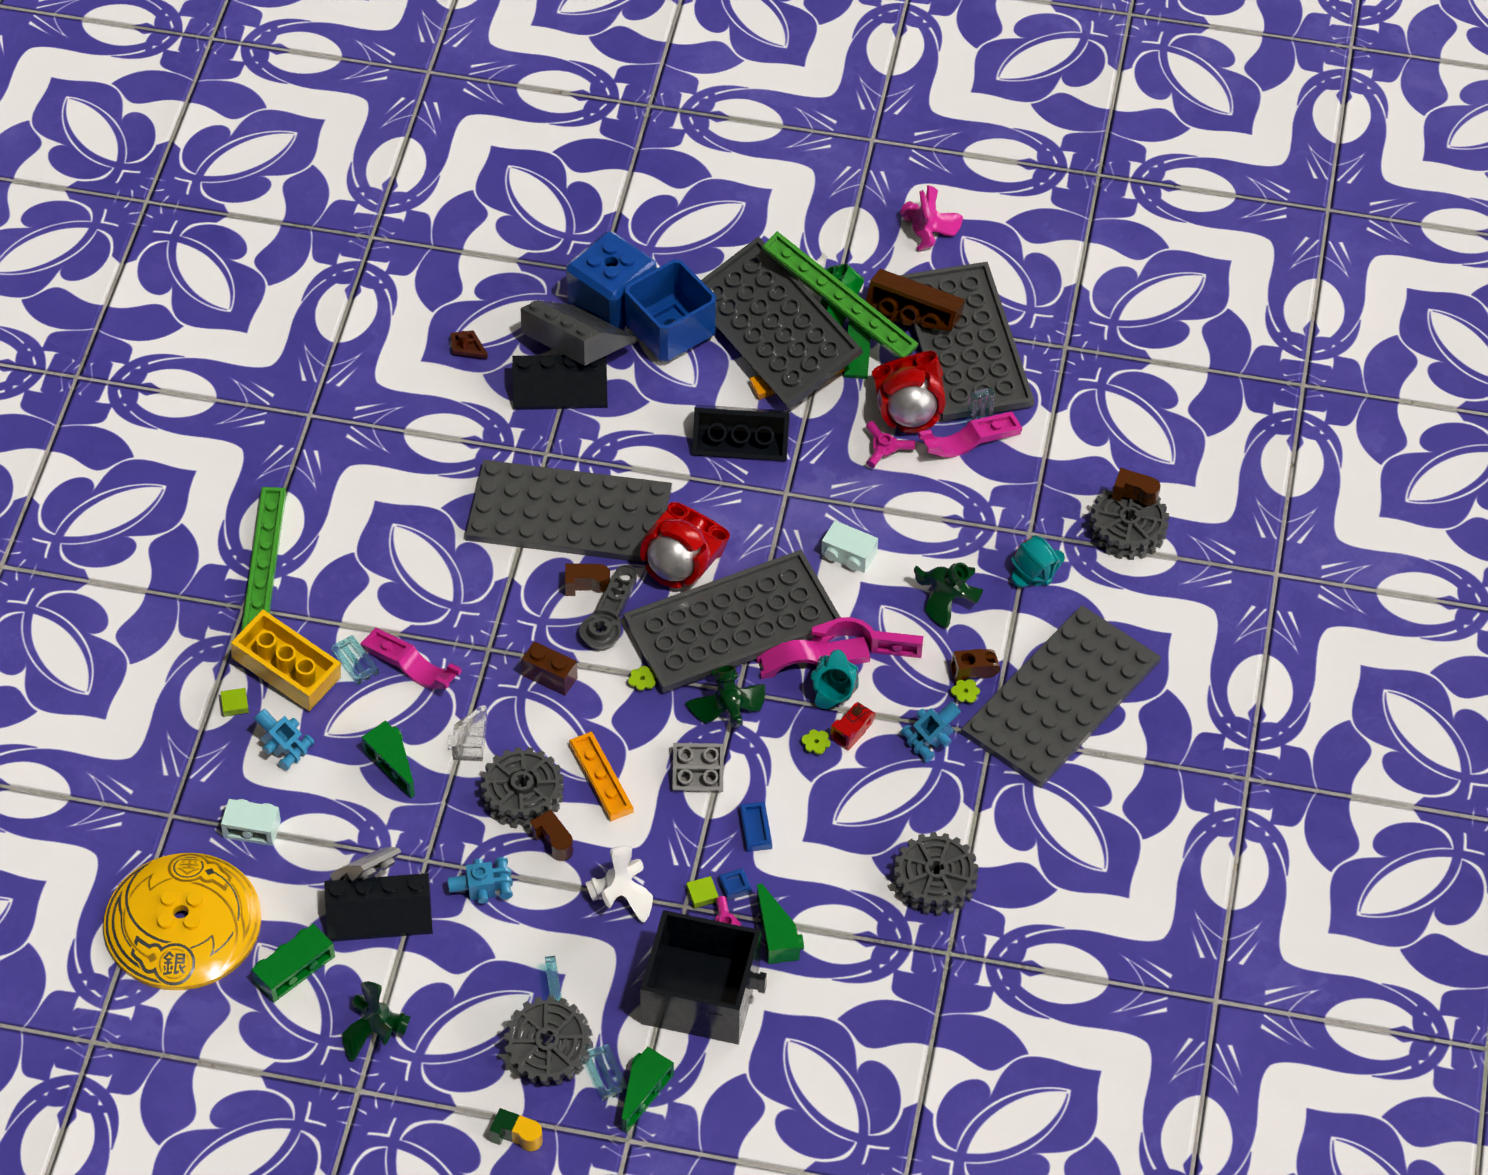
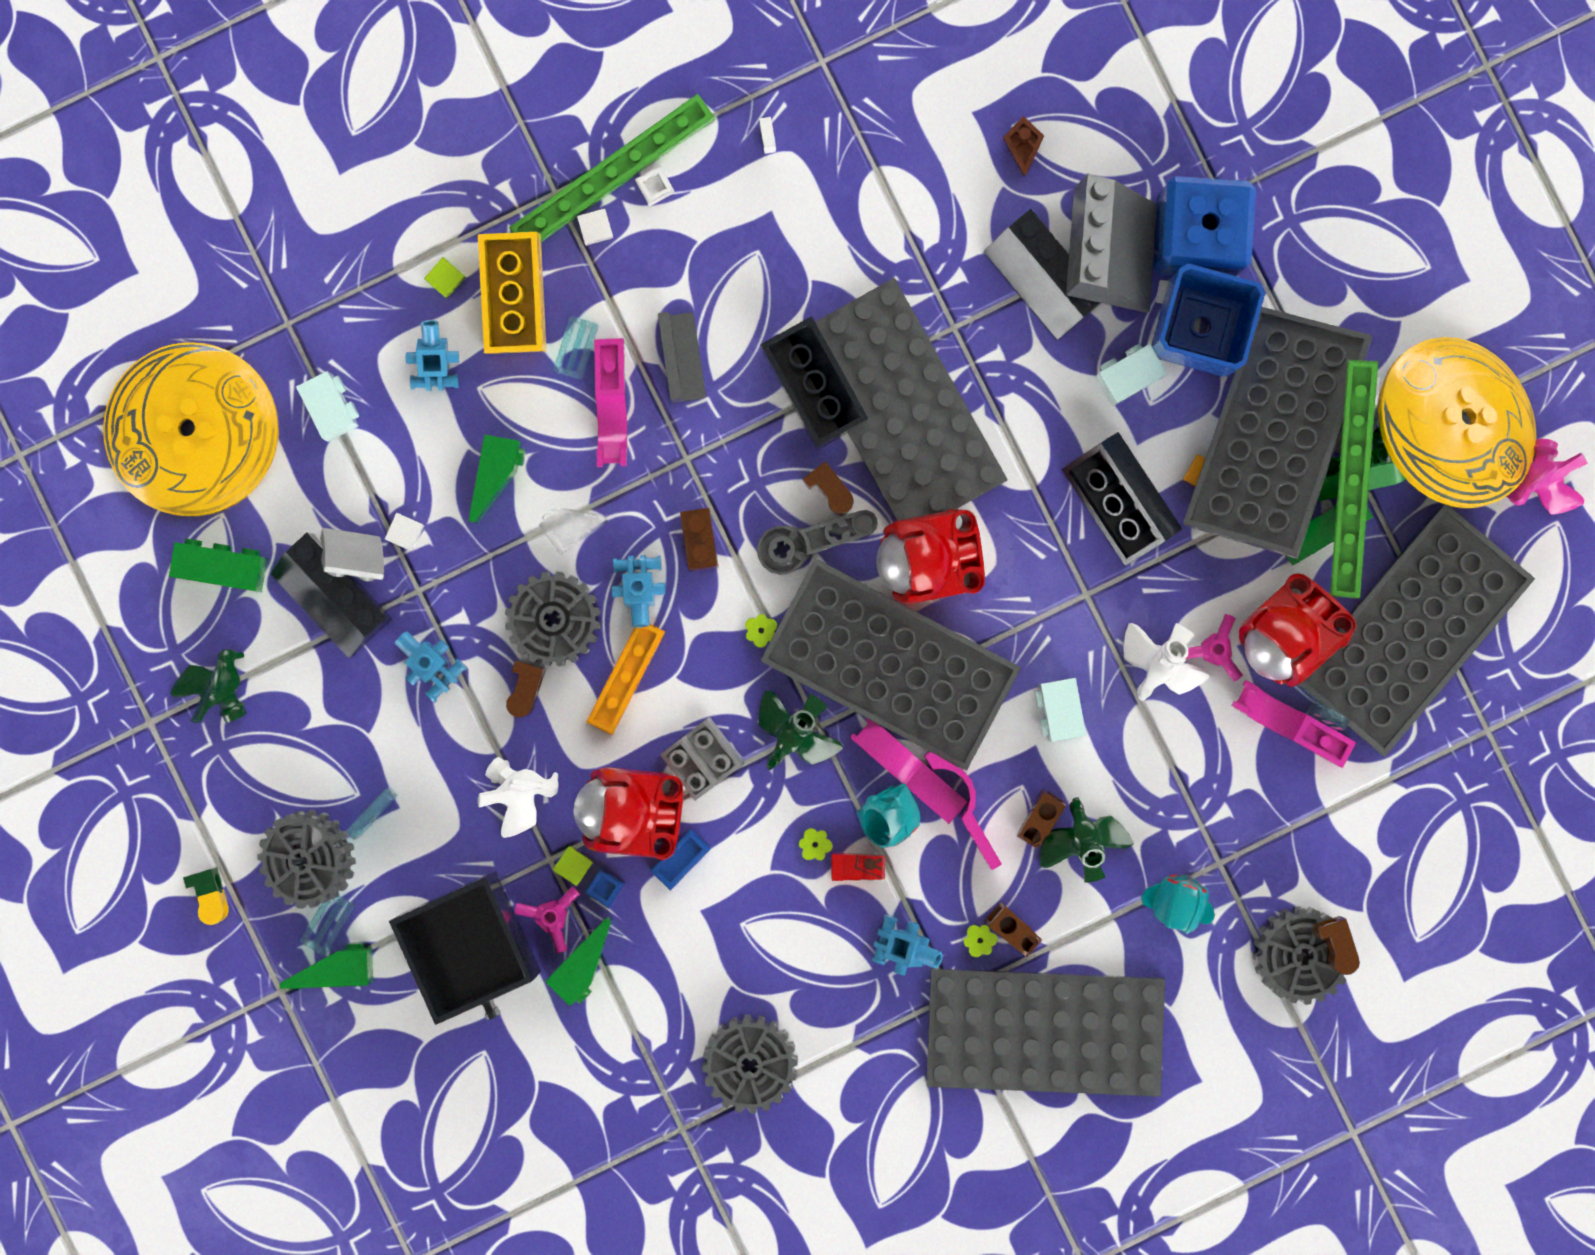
camera: 55 degrees right, 35 degrees up
reddish brown wedge [866,269,965,331] -> none
none -> white tile [385,513,424,551]
none -> red piece [573,767,683,860]
none -> white tile [577,208,614,246]
none -> dark azure piece [612,555,666,628]
none -> white tile [635,165,675,206]
none -> dark grey panel [658,312,706,403]
none -> white tile [759,117,776,154]
none -> black slope [760,316,869,450]
none -> reddish brown leg [1017,788,1066,849]
none -> light aqua brick [1096,343,1168,406]
none -> white animal [1123,623,1210,702]
none -> yellow dish [1378,337,1536,508]

